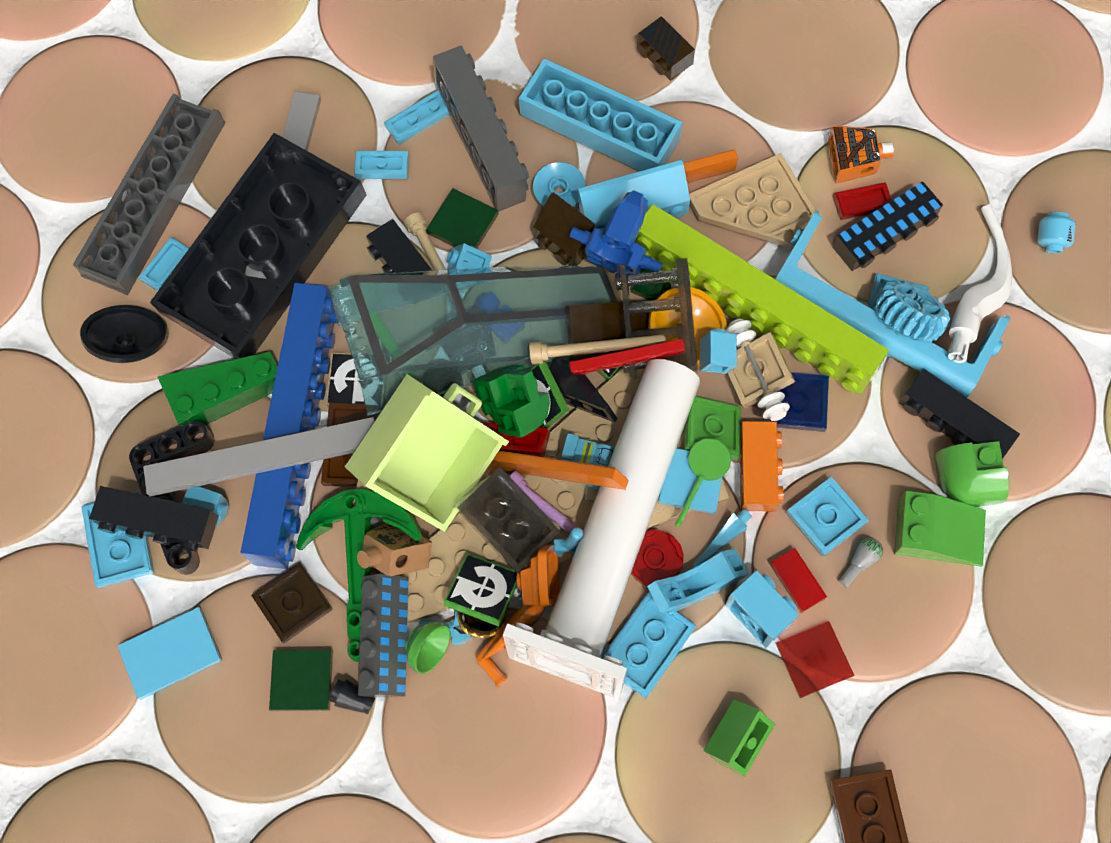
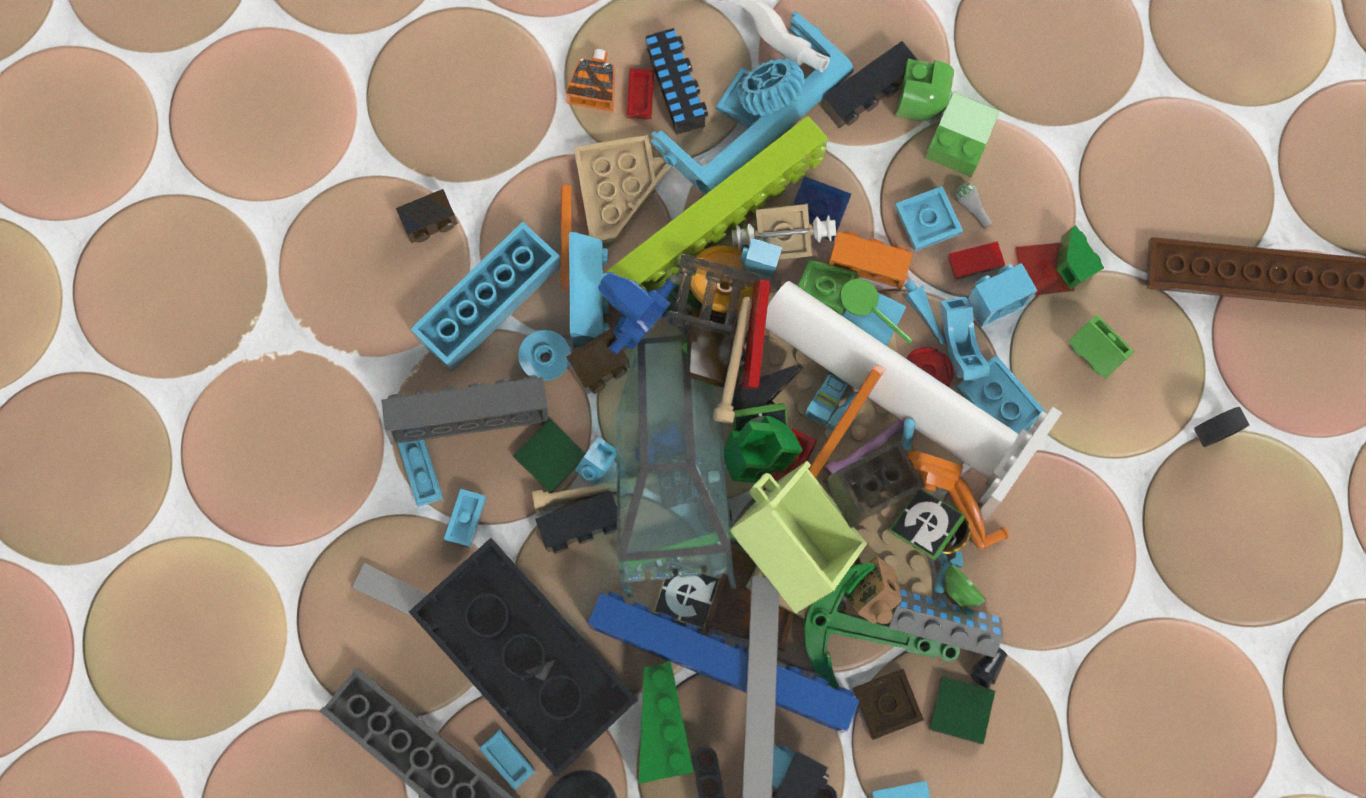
camera: 80 degrees left, 5 degrees up
none -> green slope [1056,225,1104,290]

